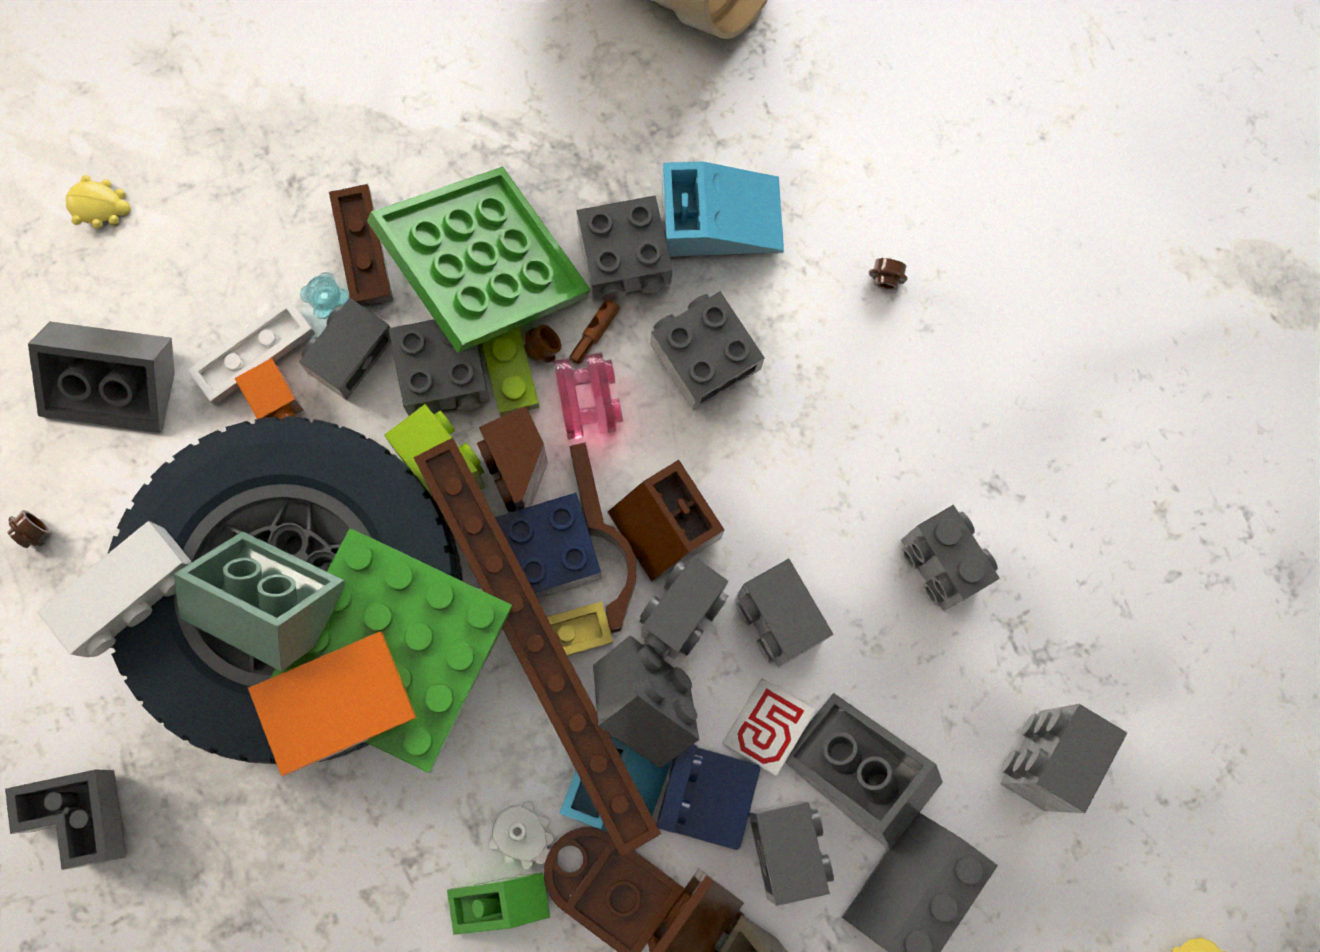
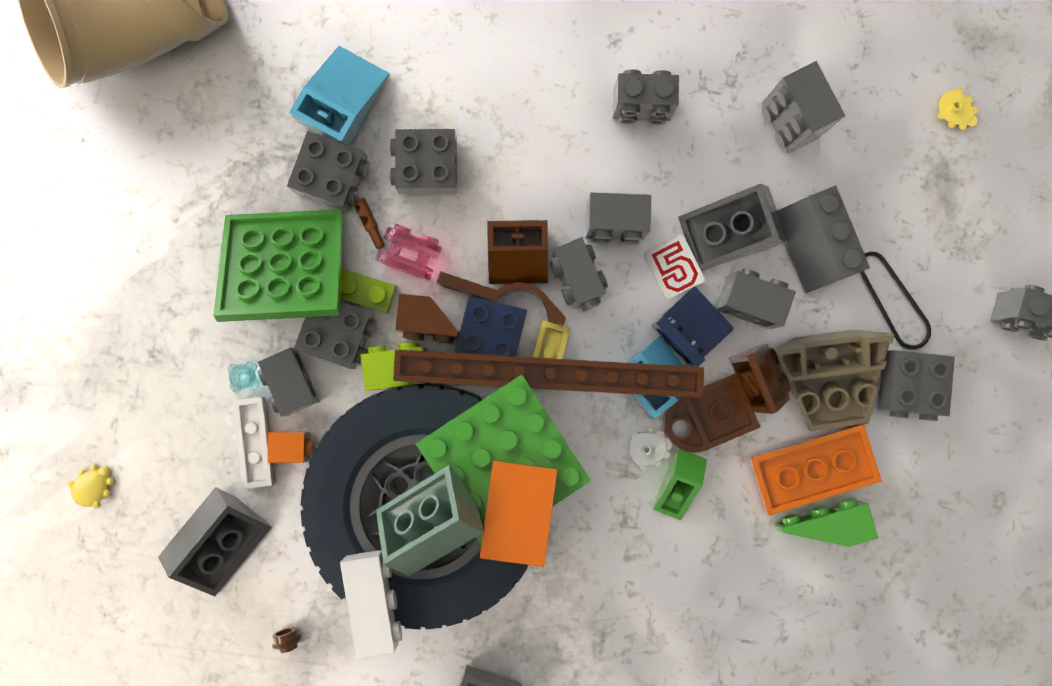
camera: 55 degrees left, 10 degrees up
reddish brown plate [329,184,393,306] -> none
reddish brown plate [524,325,562,363] -> none
dark grey brick [593,636,700,769] -> none
reddish brown plate [869,258,908,290] -> none

